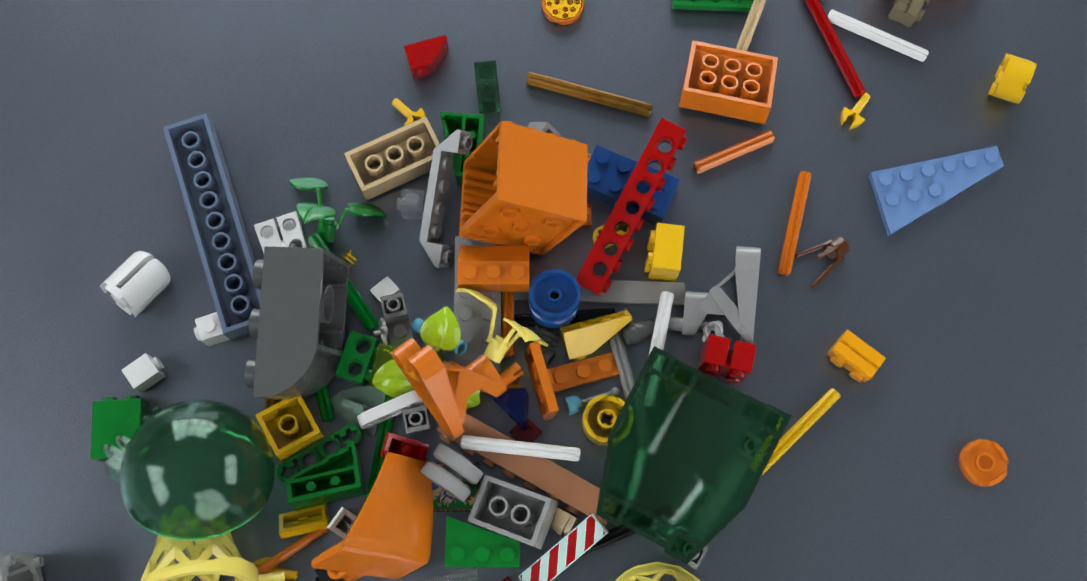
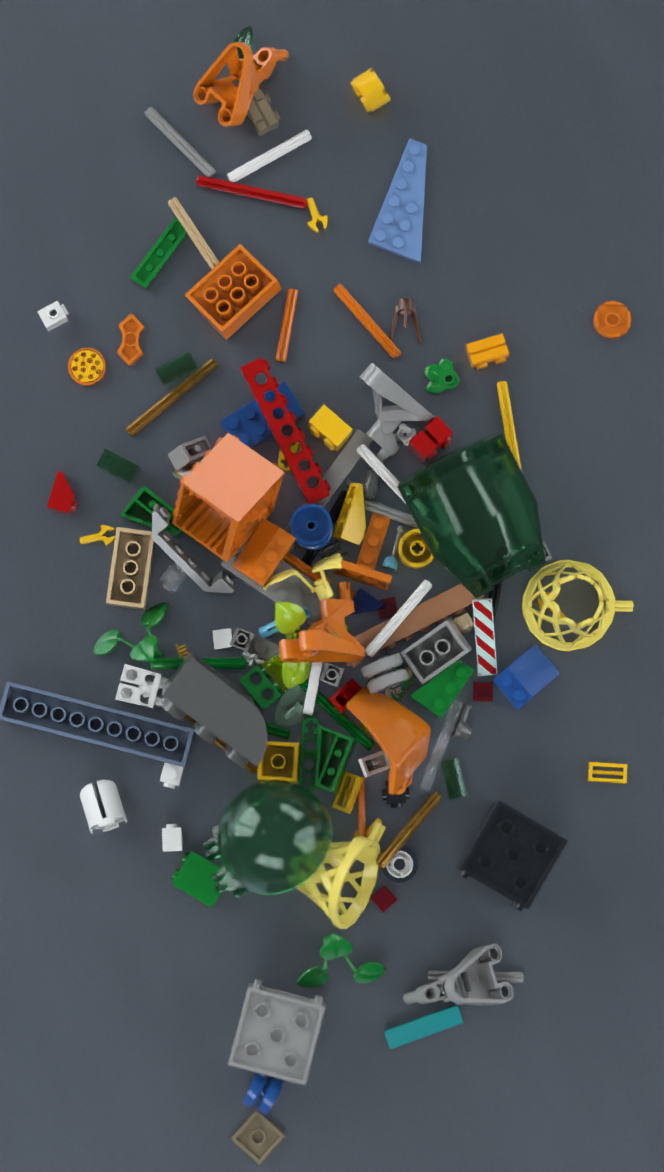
camera: 55 degrees left, 10 degrees up
none -> orange tile [117,313,145,367]
none -> clear green pin [155,351,197,385]
none -> green plate [424,358,459,394]

